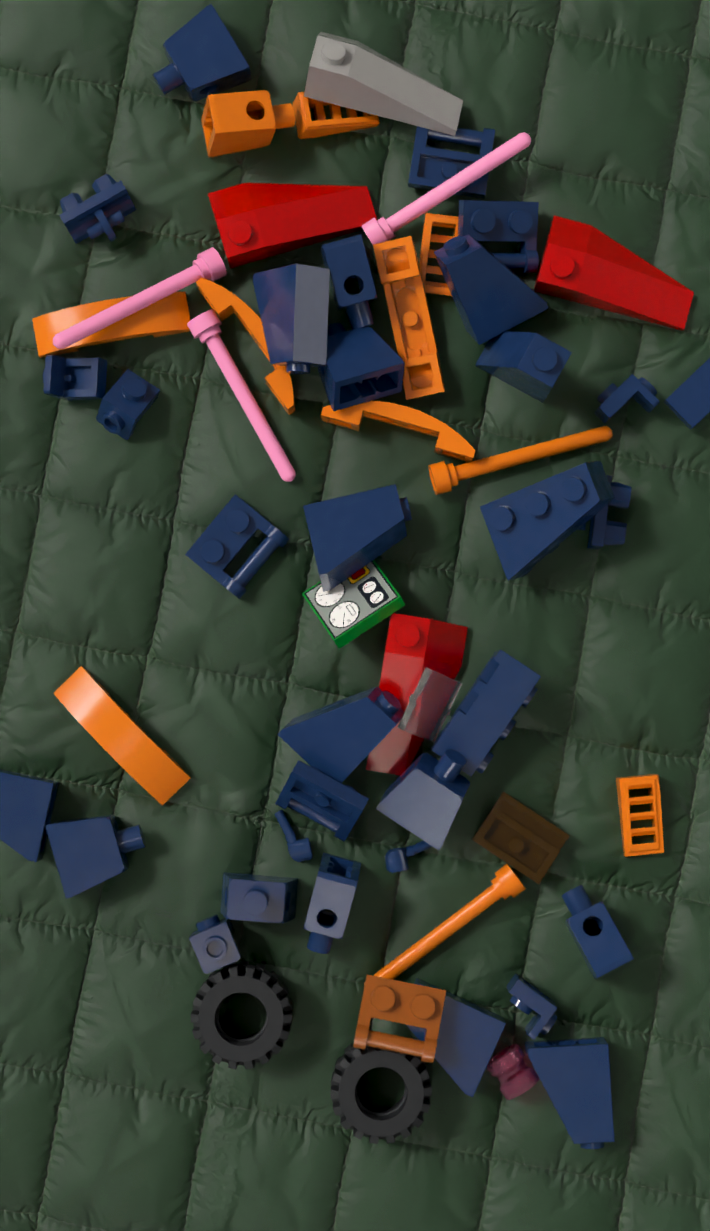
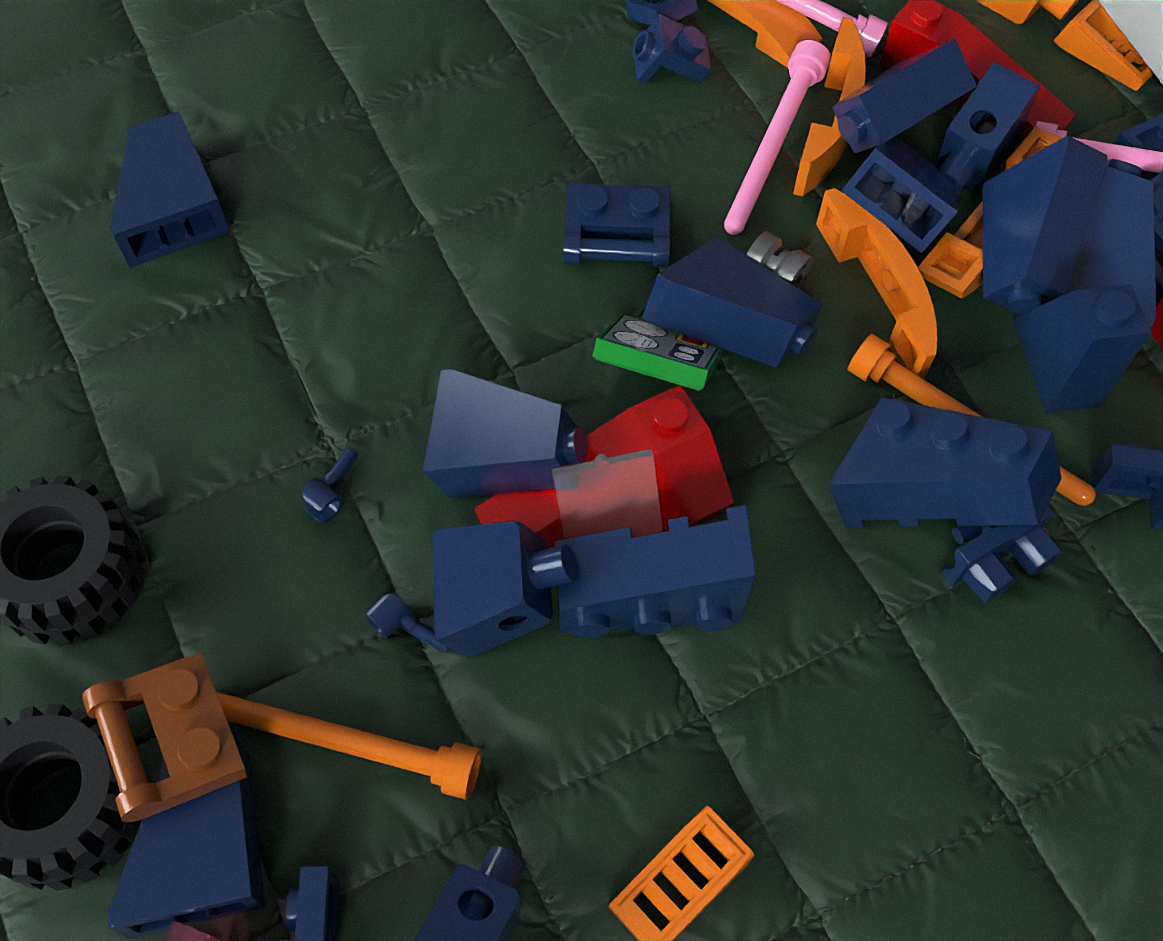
camera: 50 degrees right, 25 degrees down
dark blue torso [45,815,146,899] -> none
orange slope [53,666,191,806] -> none
dark blue bracket [189,914,241,974] -> none
dark blue torso [220,872,298,923] -> none
dark blue plate [275,760,369,842] -> none
dark blue torso [303,853,361,954] -> none
dark brown plate [471,792,570,884] -> none
none -> flat silver wheel [746,231,813,289]
none -> dark blue slope [983,135,1107,314]

